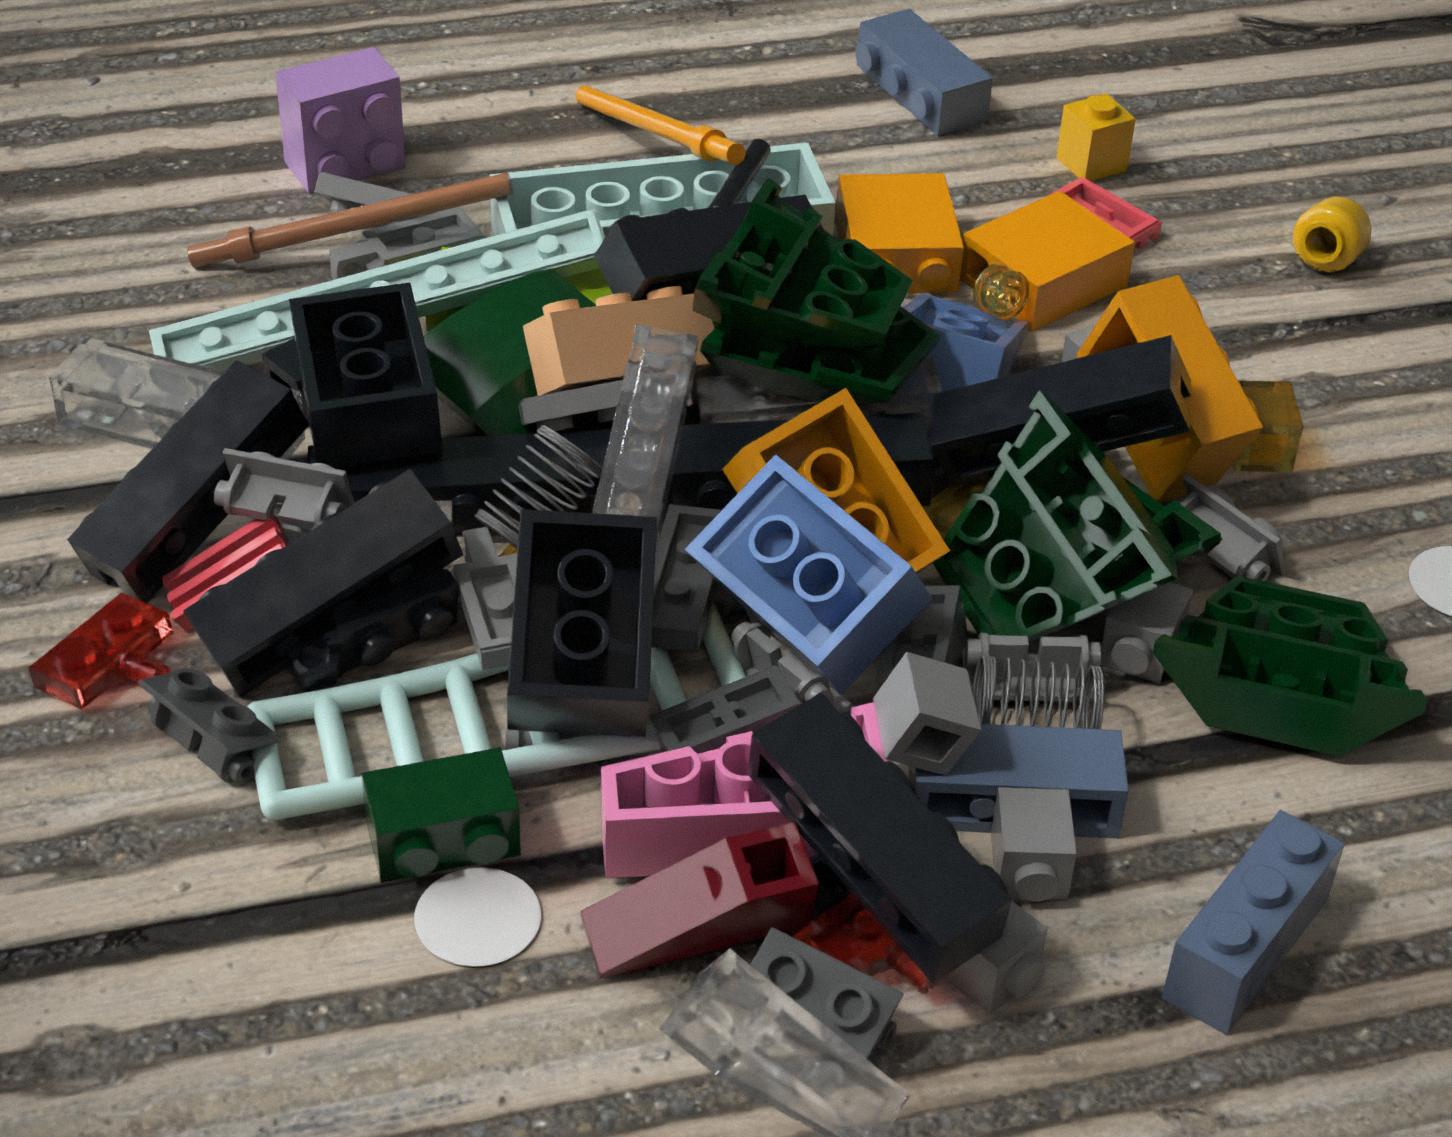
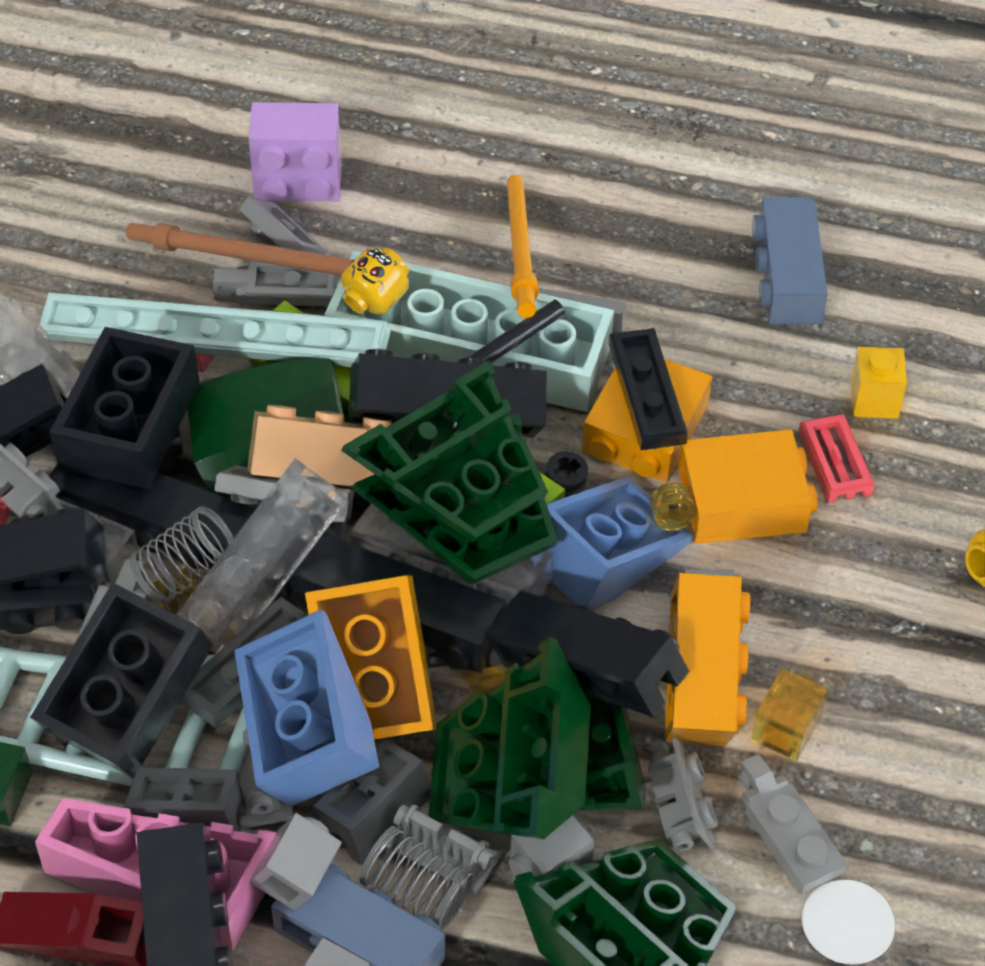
camera: 30 degrees right, 10 degrees up
none -> yellow head [341,247,409,316]
none -> black tile [608,328,688,450]
none -> light grey hinge [738,754,848,895]

